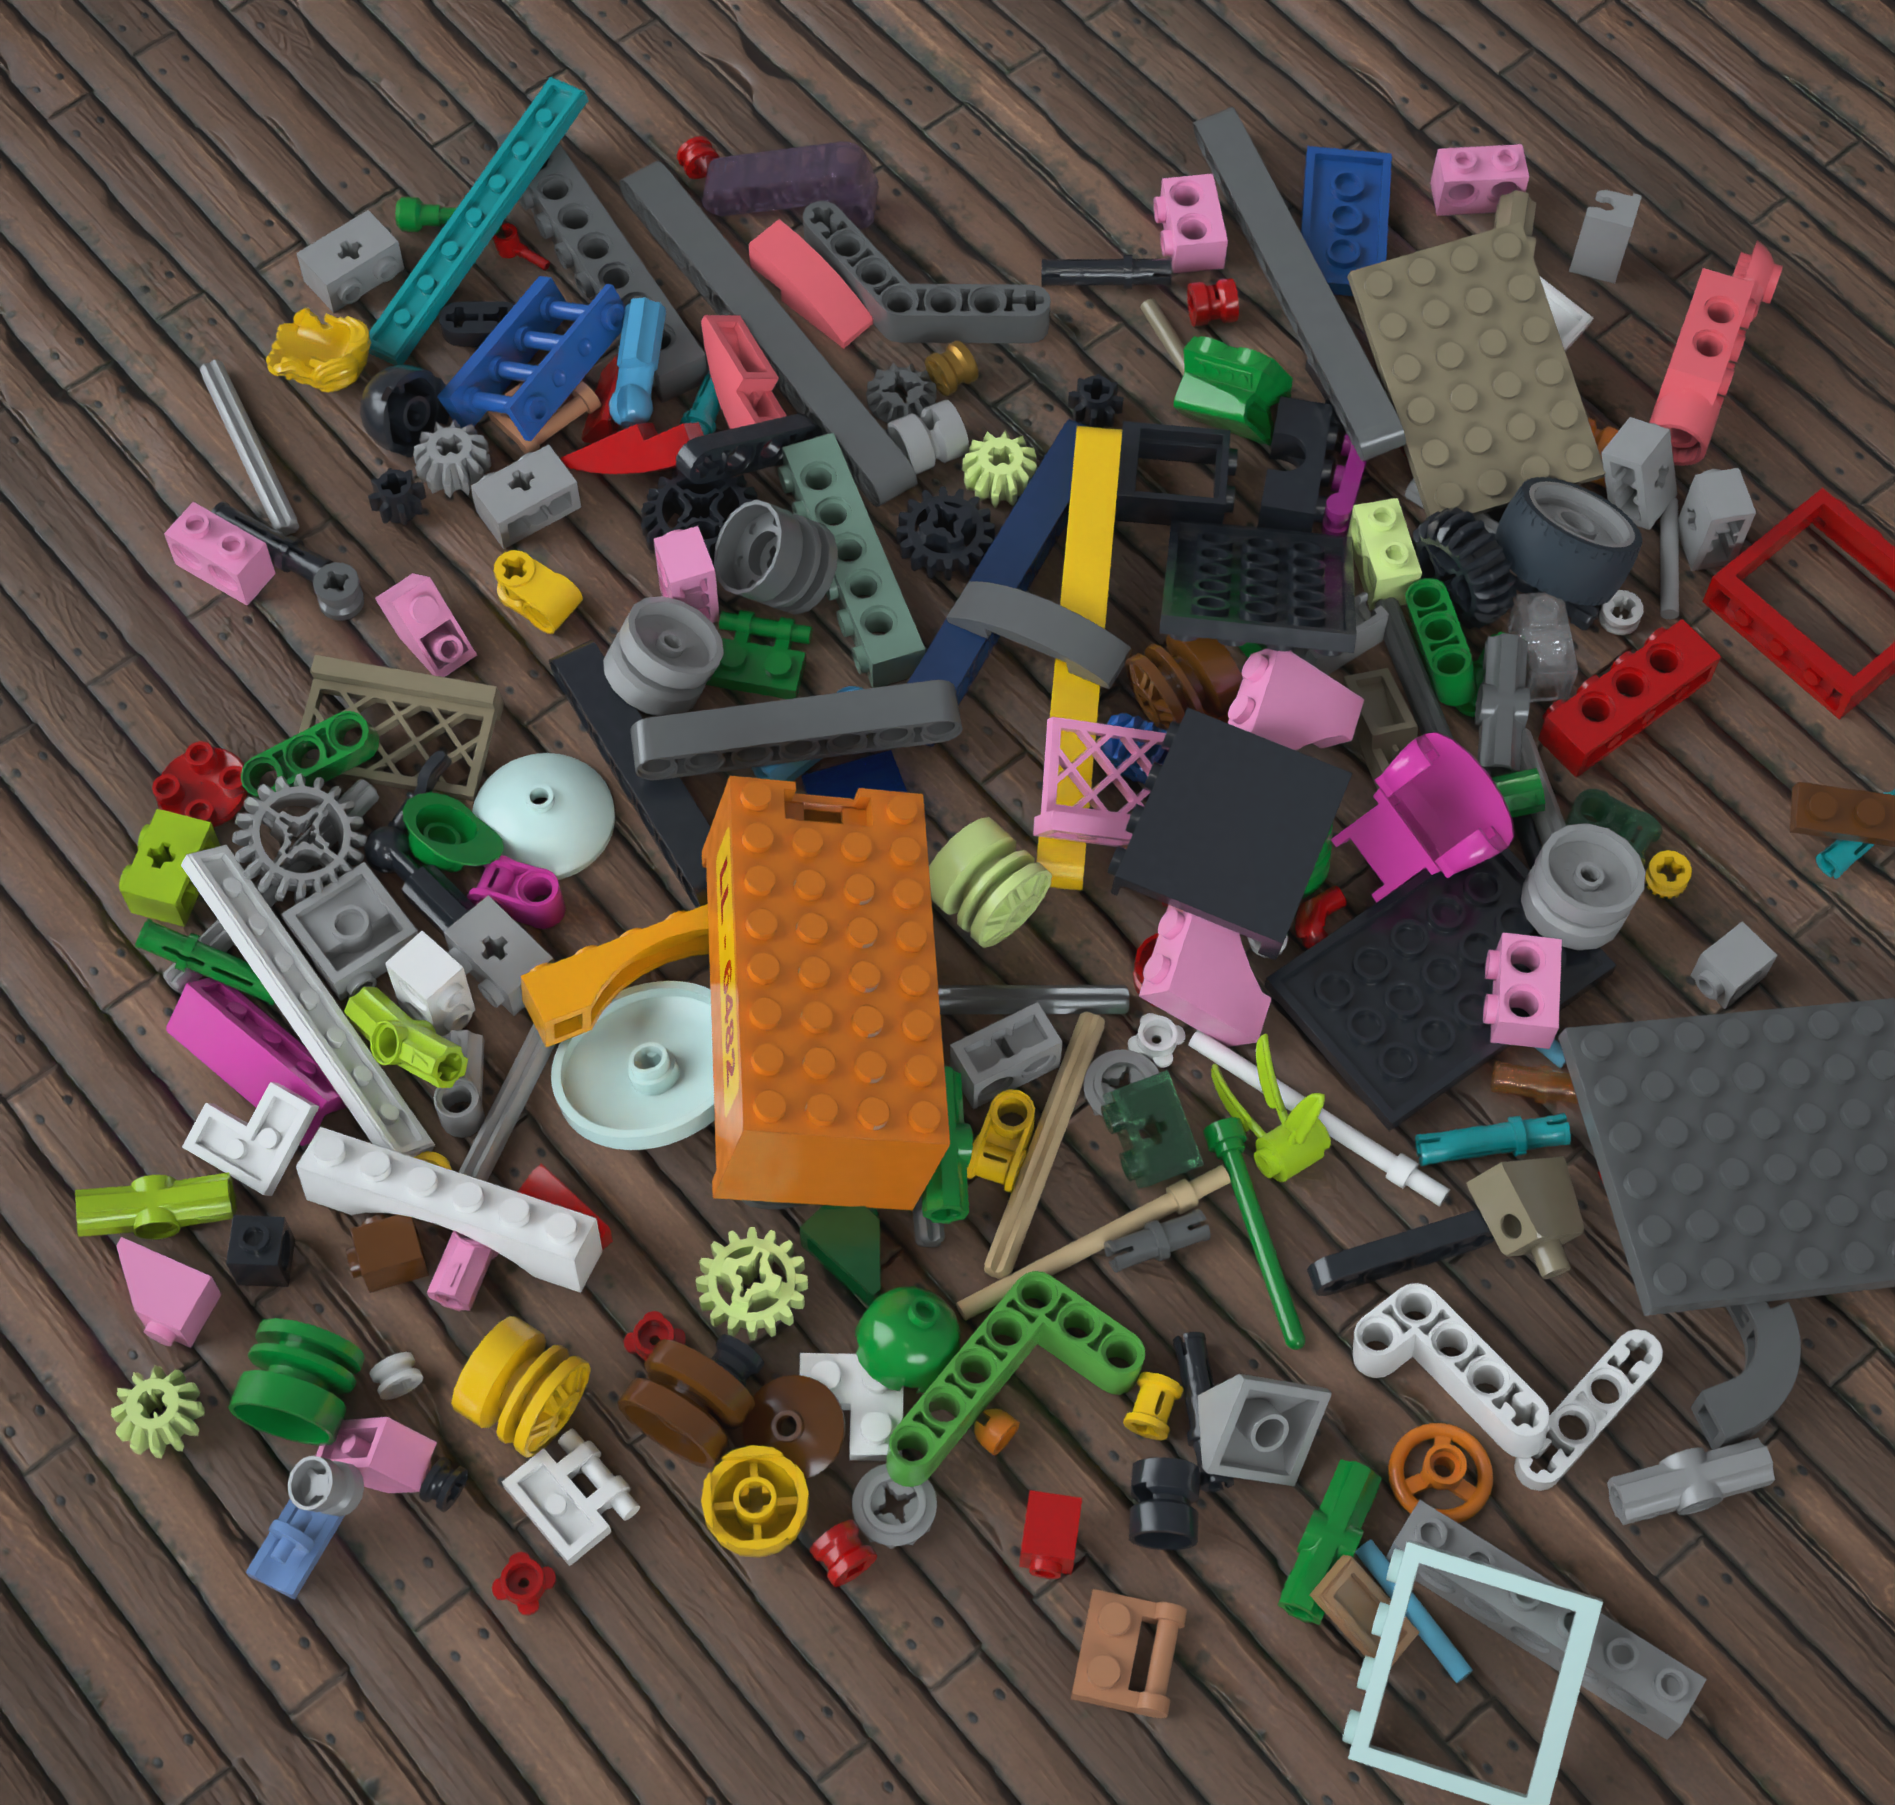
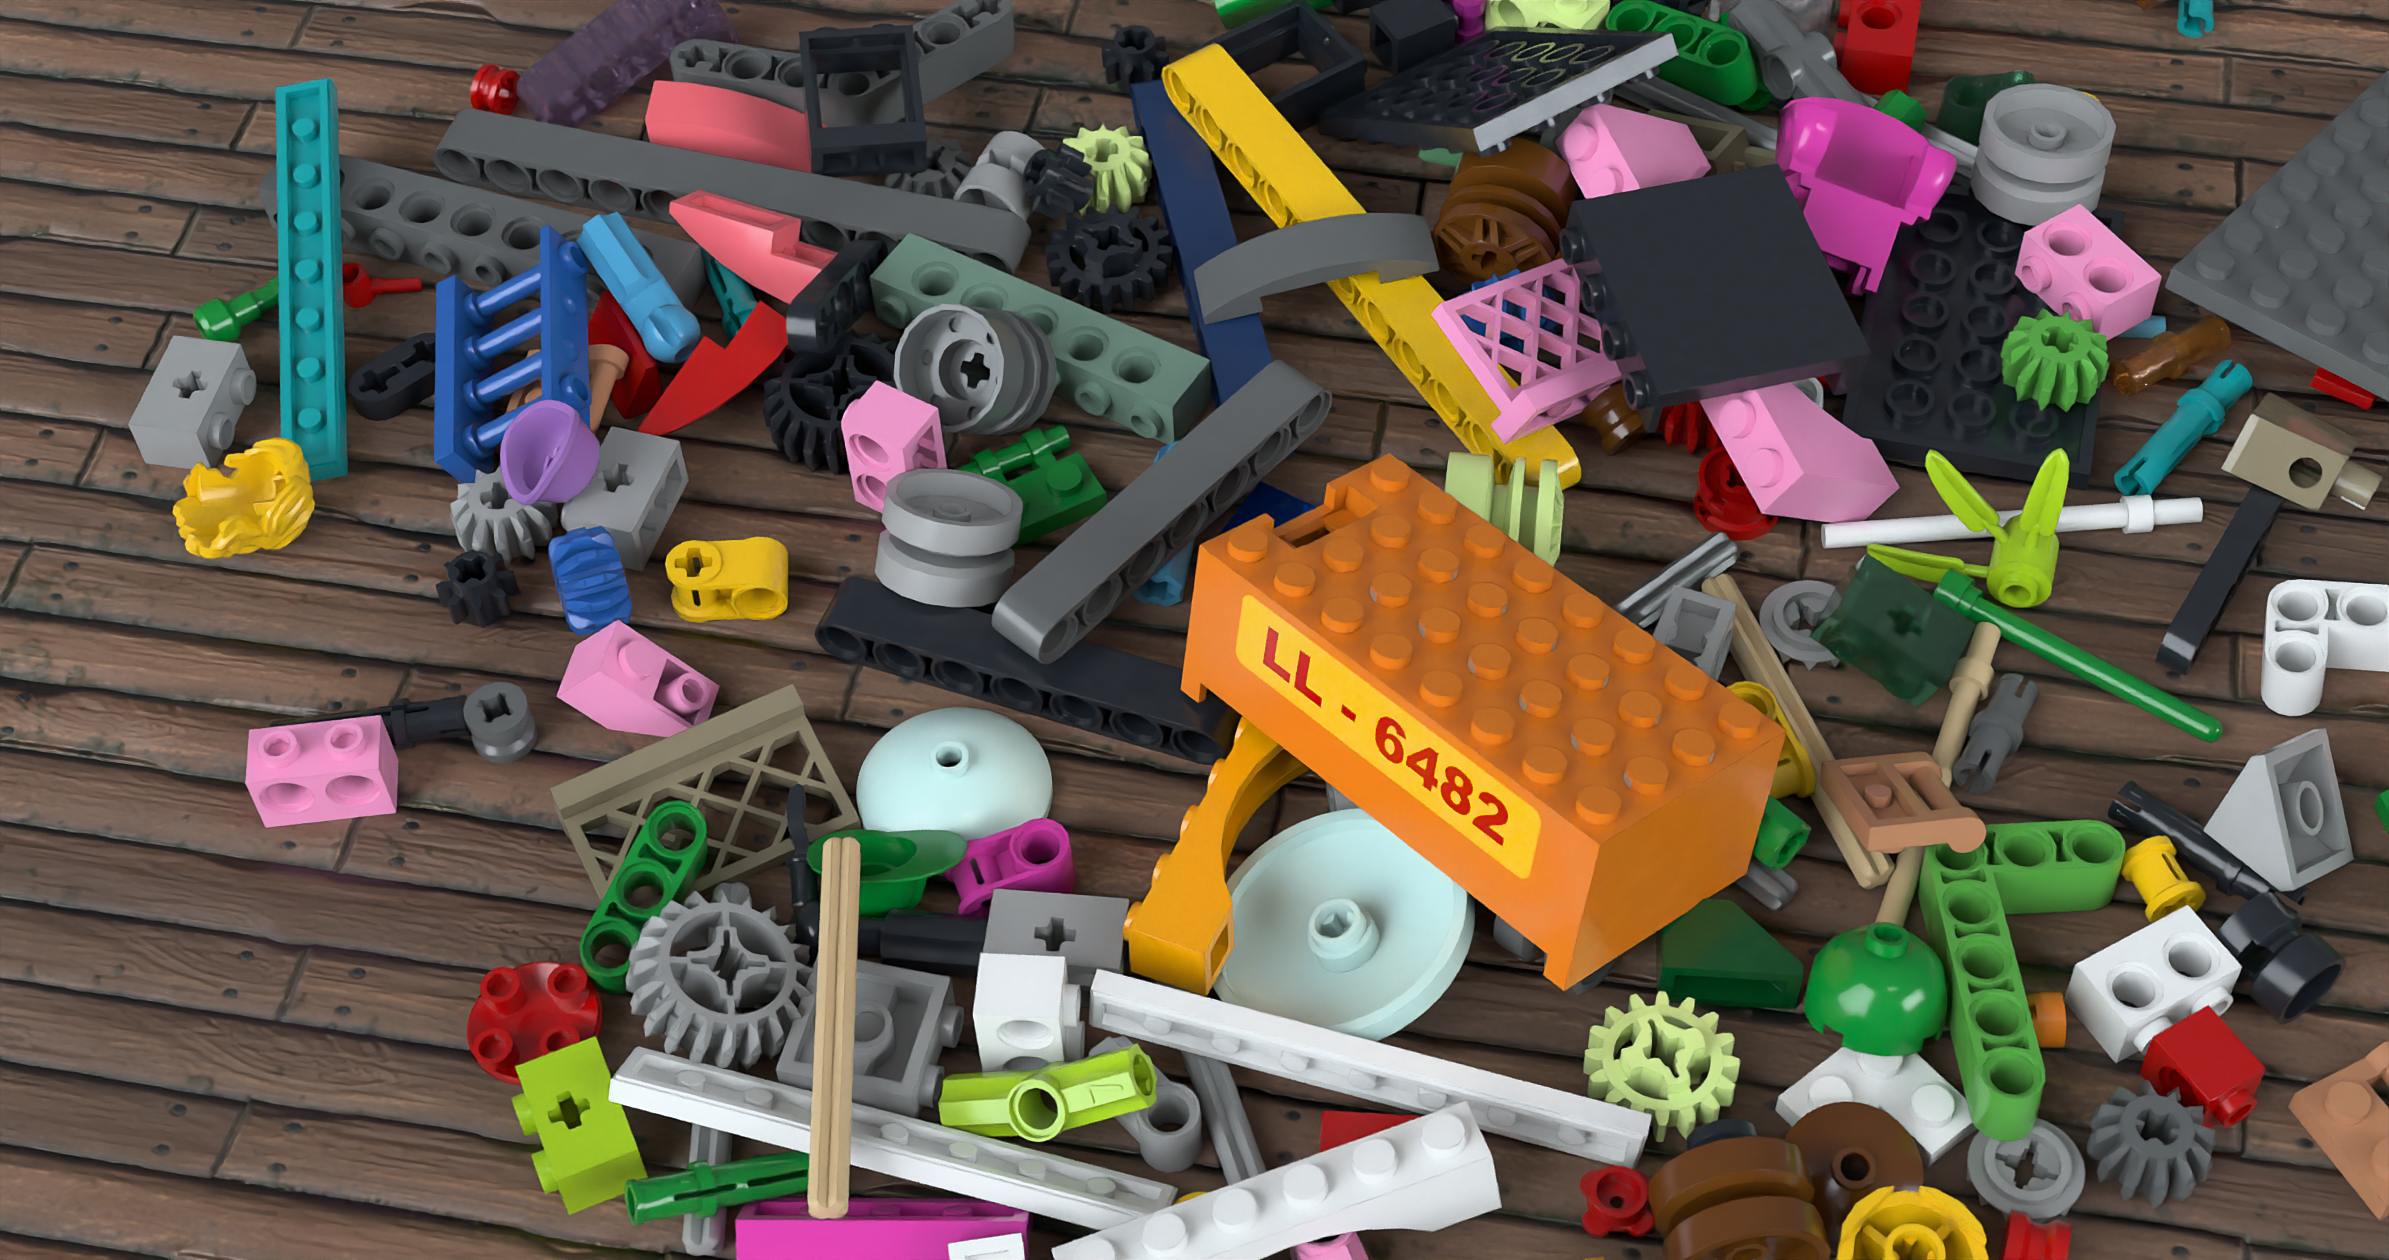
camera: 35 degrees left, 10 degrees down
light grey axle [200,359,299,536] -> none
black cylinder [360,364,449,458] -> none
pearl gold wheel [925,341,979,396] -> none
white plate [1128,1013,1185,1068] -> none
light grey brick [1690,921,1777,1009] -> none
none -> medium lavender helmet [500,400,600,506]
none -> blue gear [548,526,632,636]
none -> black window [799,23,927,178]
none -> tan axle [807,837,861,1219]
none -> black gear [1022,142,1095,220]
none -> white tile [1089,969,1652,1169]
none -> nougat plate [1820,751,1986,853]
none -> bright green gear [2001,308,2109,412]
none -> white brick [2064,905,2242,1063]
none -> dark grey gear [2086,1080,2216,1210]

